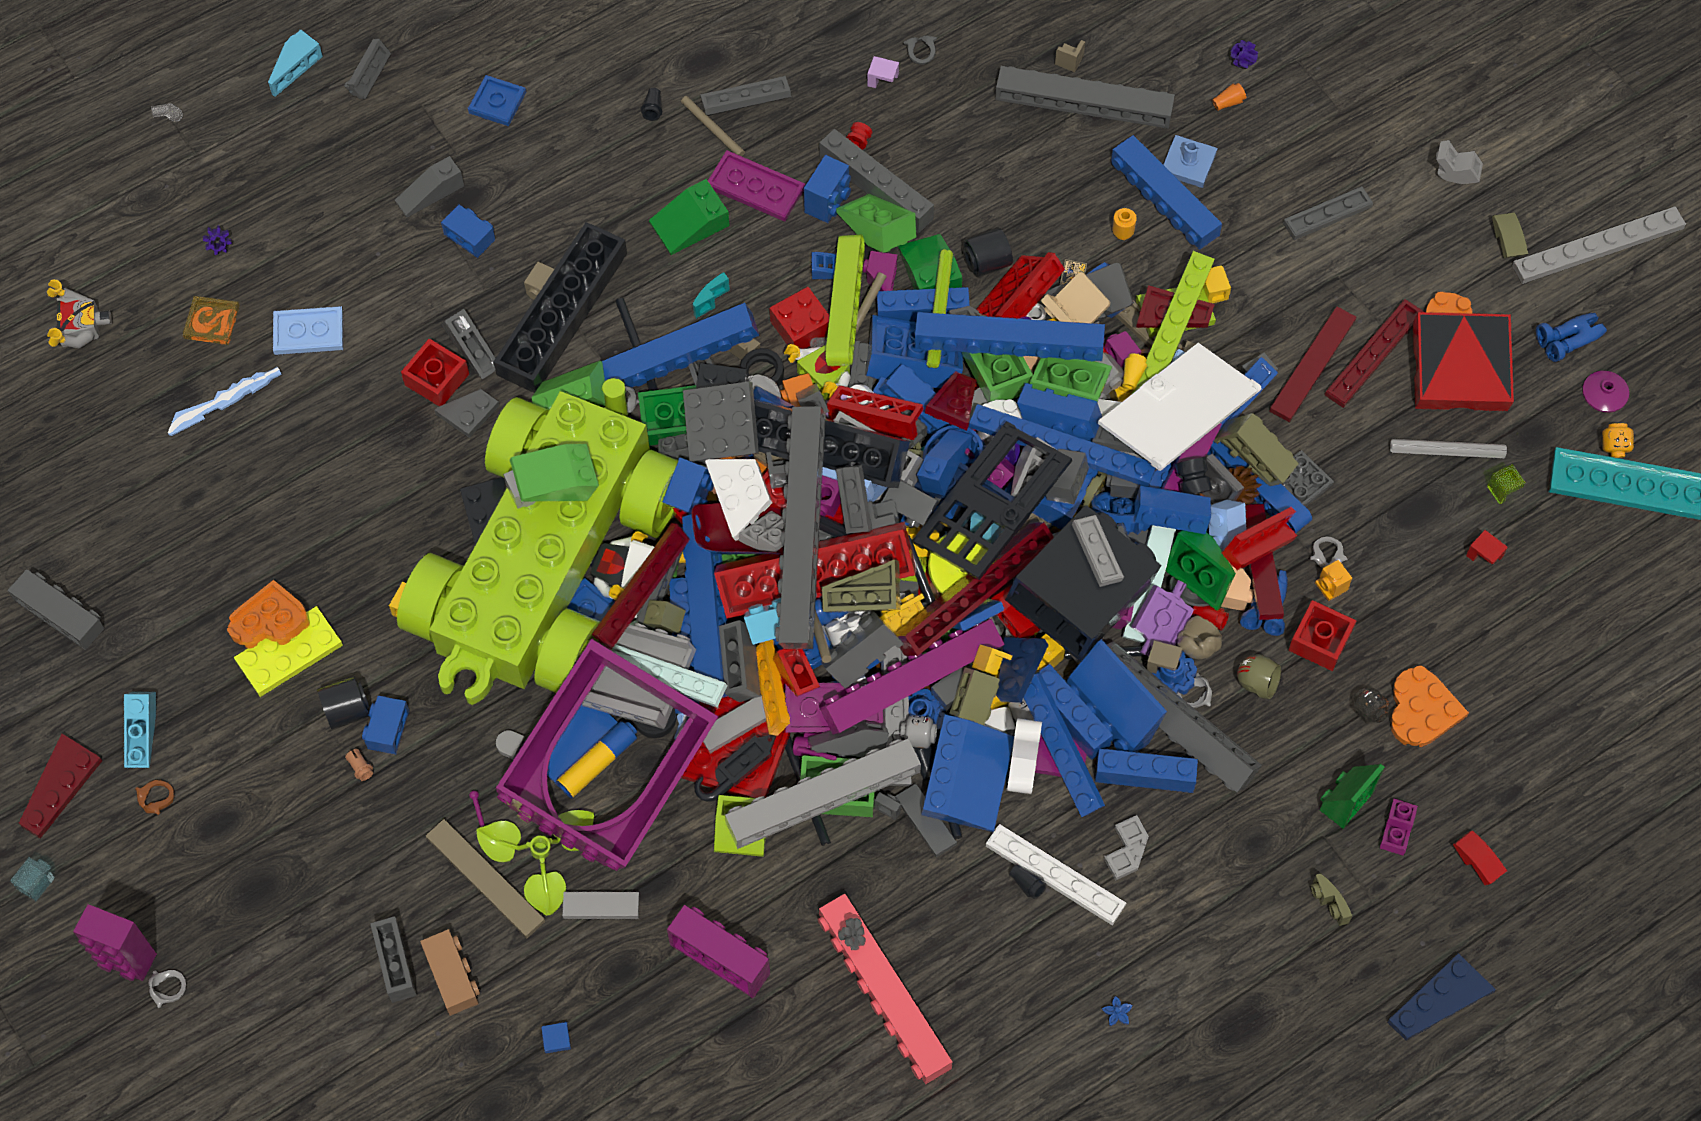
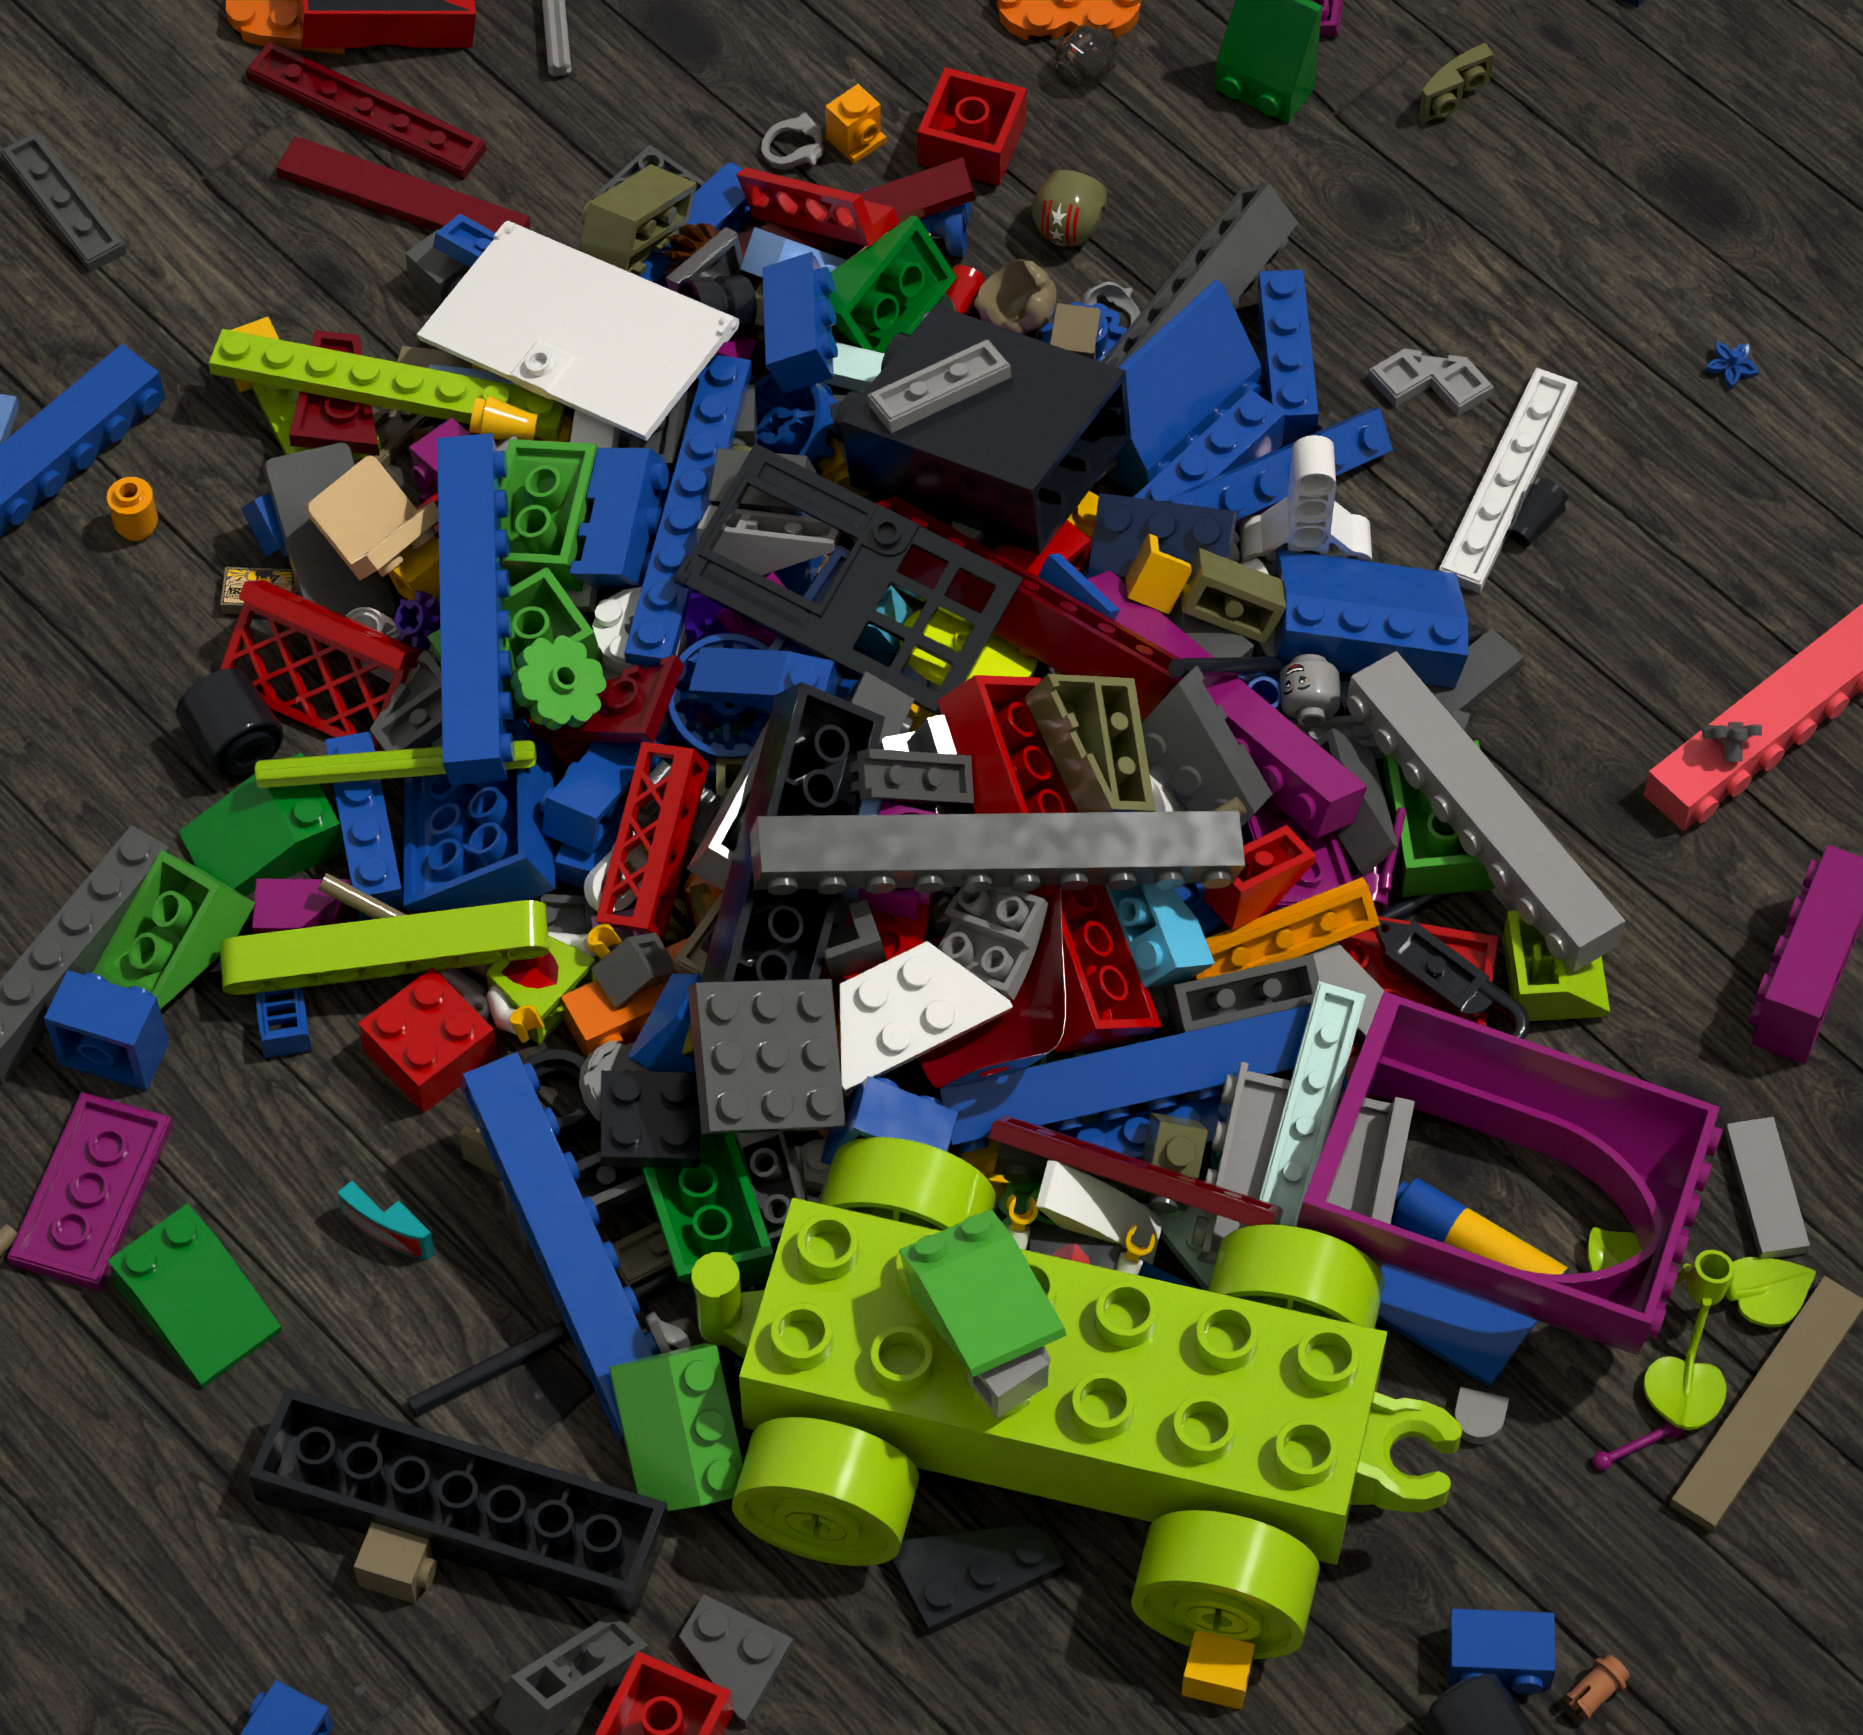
camera: 100 degrees left, 5 degrees down
none -> bright green plant [510,635,606,731]
none -> black bar [1168,656,1282,678]

